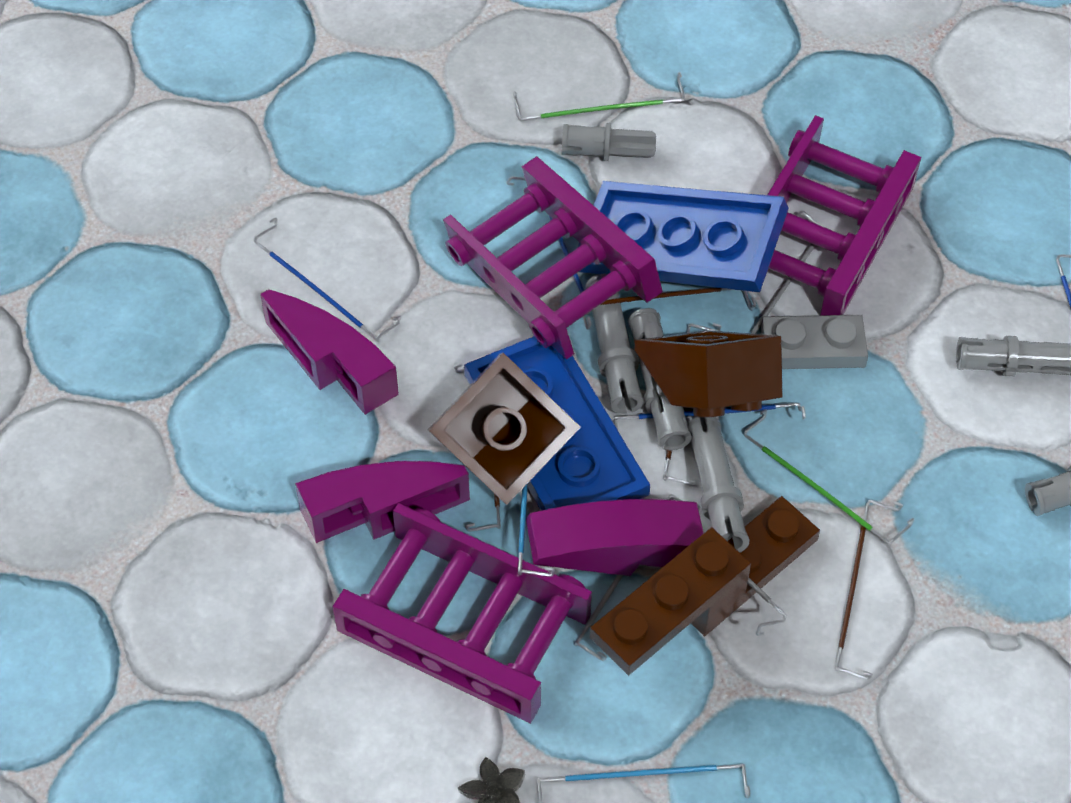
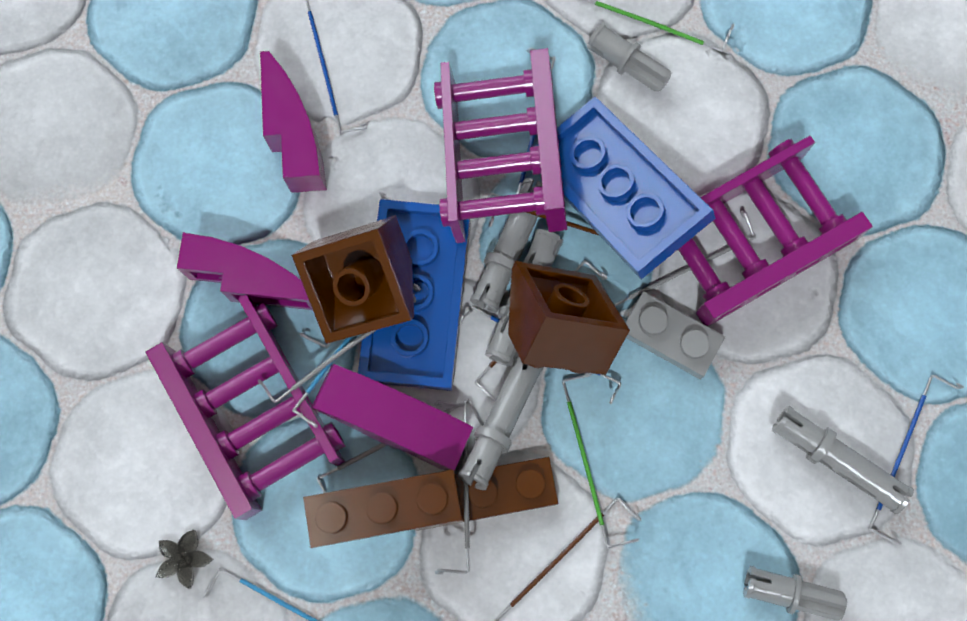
camera: 35 degrees right, 20 degrees up
none -> light grey piece [258,294,416,403]

